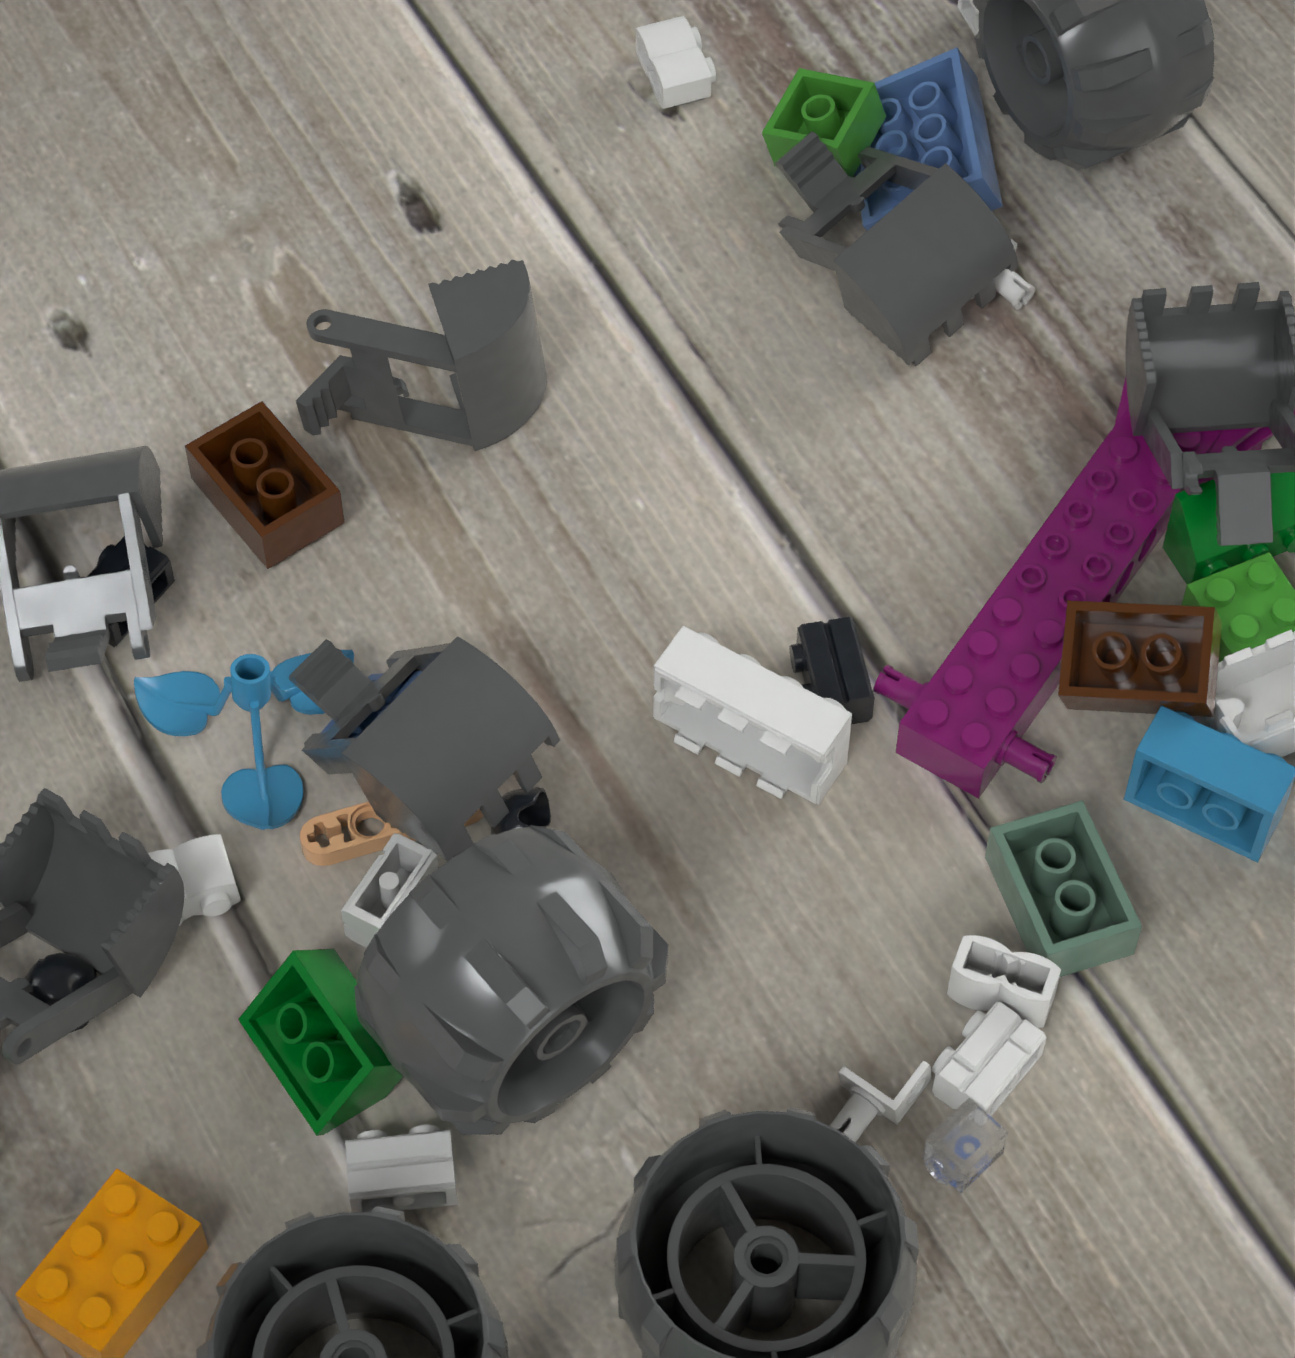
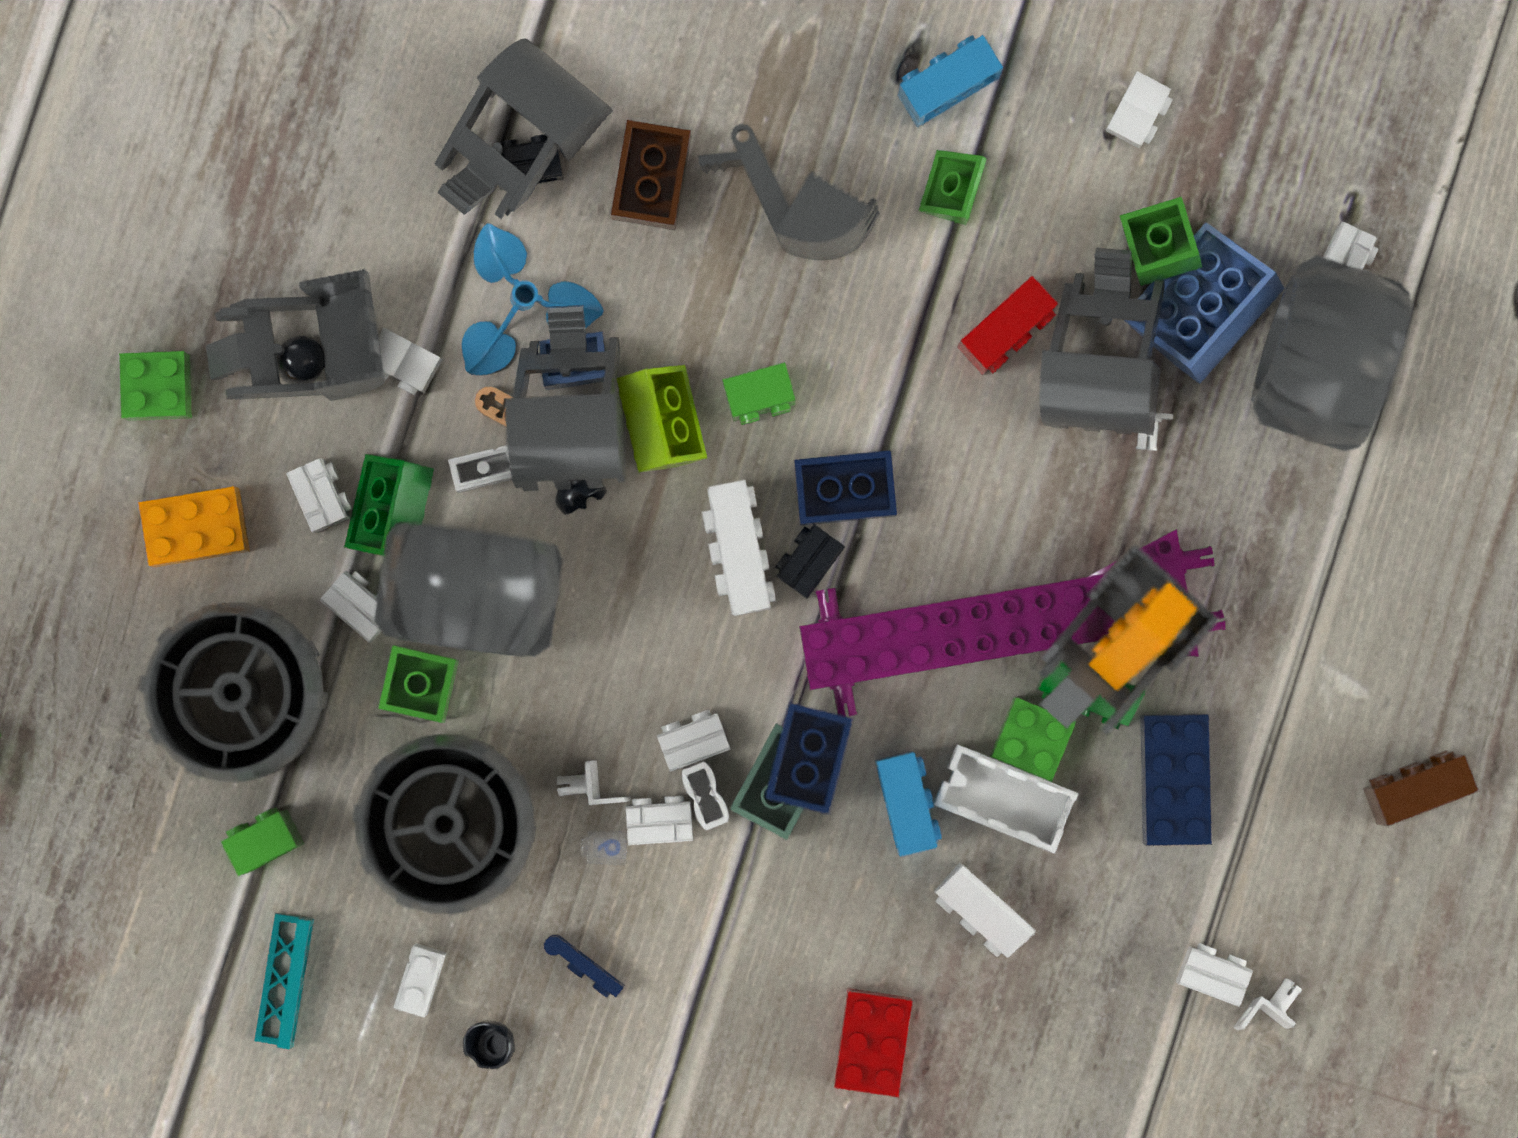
camera: 50 degrees right, 30 degrees up
reddish brown brick [1058,600,1222,717] -> none
none -> white brick [286,458,352,533]
none -> bright green brick [378,645,459,723]
none -> dark blue plate [544,934,625,998]
none -> lime brick [616,365,707,473]
none -> white brick [657,709,731,772]
none -> bright green brick [723,362,796,425]
none -> dark blue brick [765,703,853,814]
none -> dark blue brick [794,450,897,526]
none -> dark azure brick [898,35,1003,128]
none -> bright green slope [919,150,987,225]
none -> red brick [957,276,1058,375]
none -> light orange brick [1088,582,1198,691]

